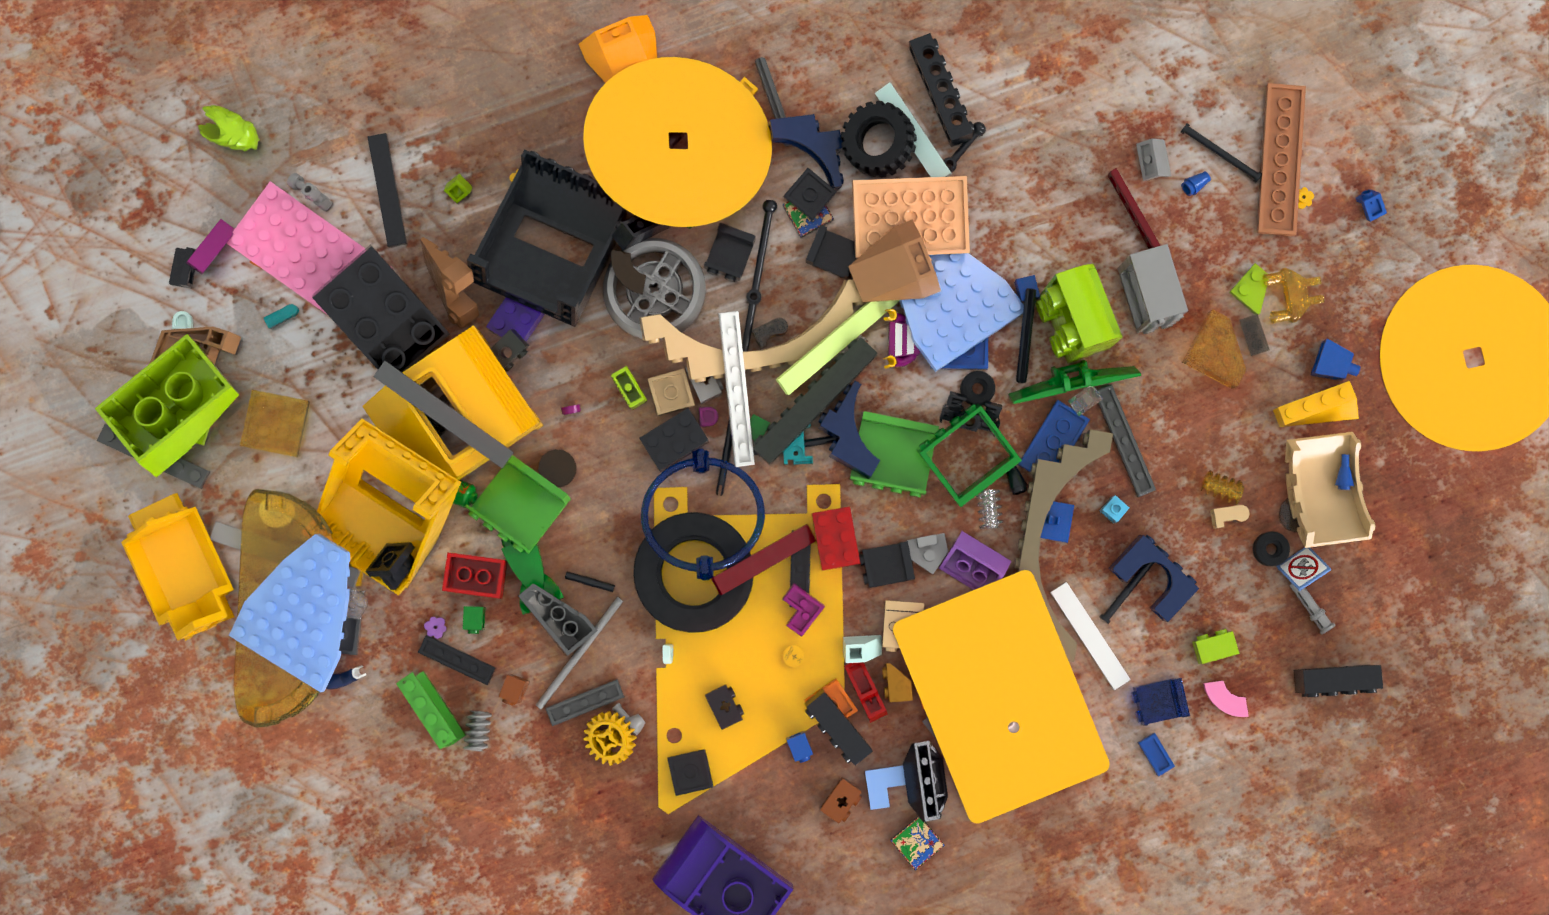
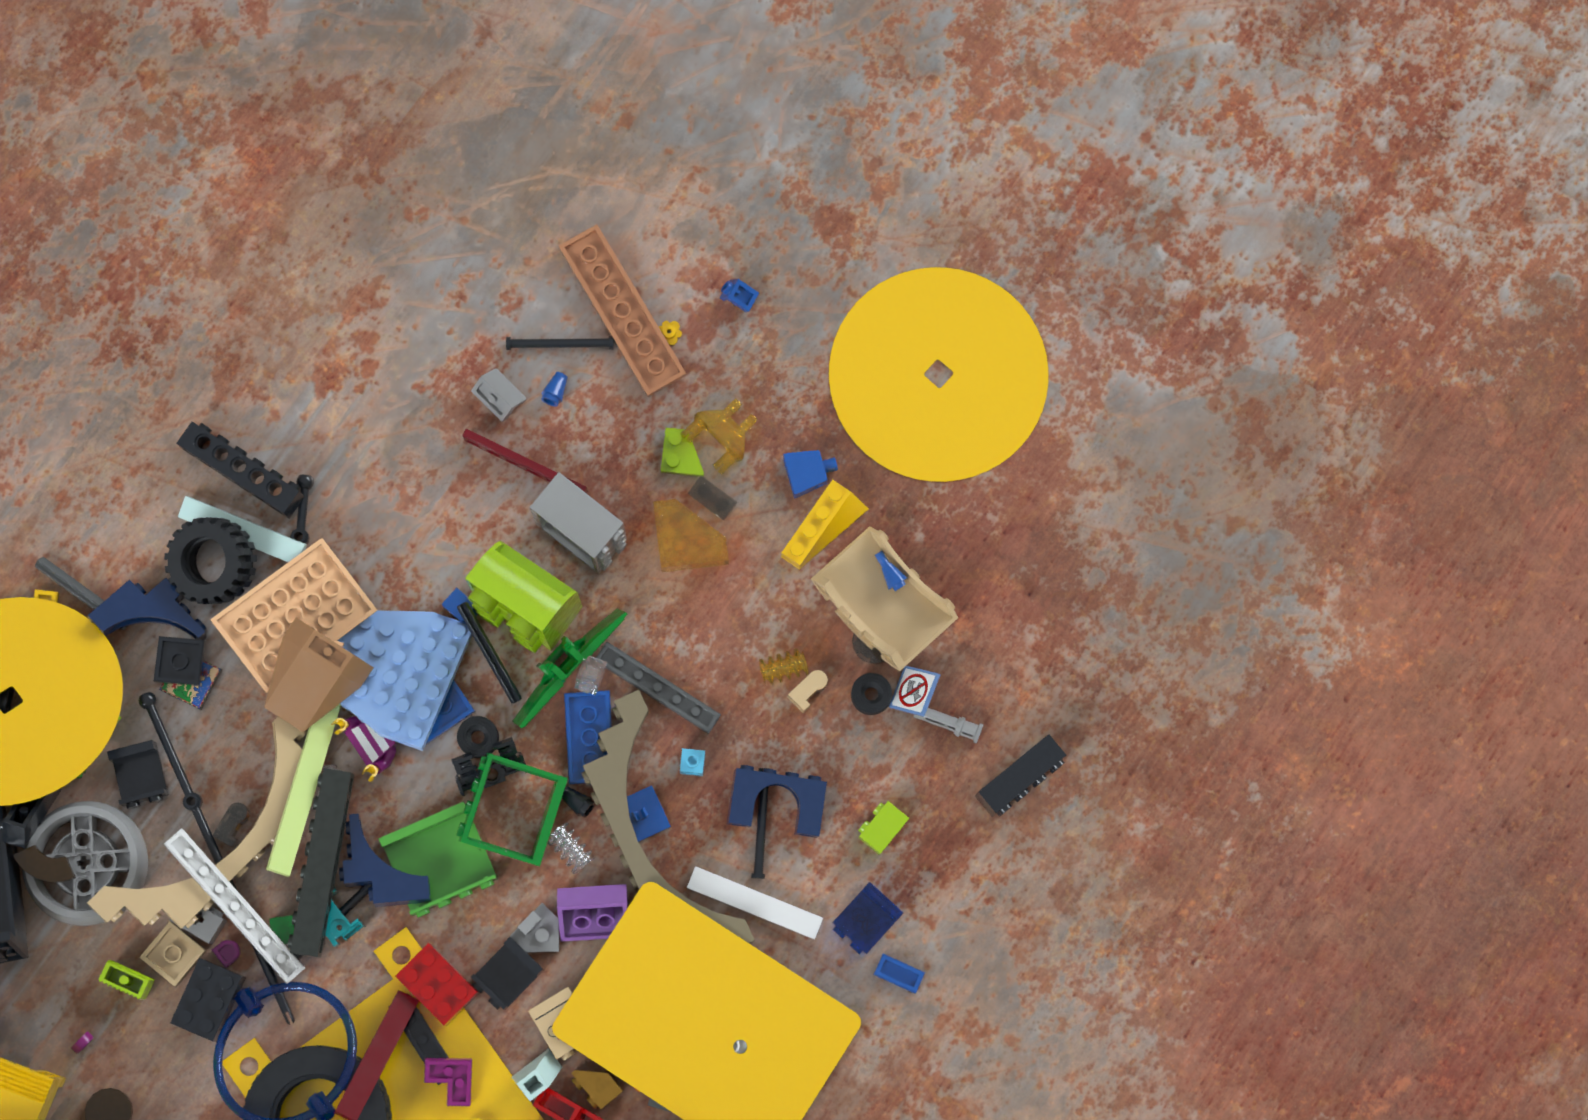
camera: 40 degrees left, 5 degrees down
black panel [806,225,856,280] -> none
bright pink tile [1203,681,1248,717] -> none

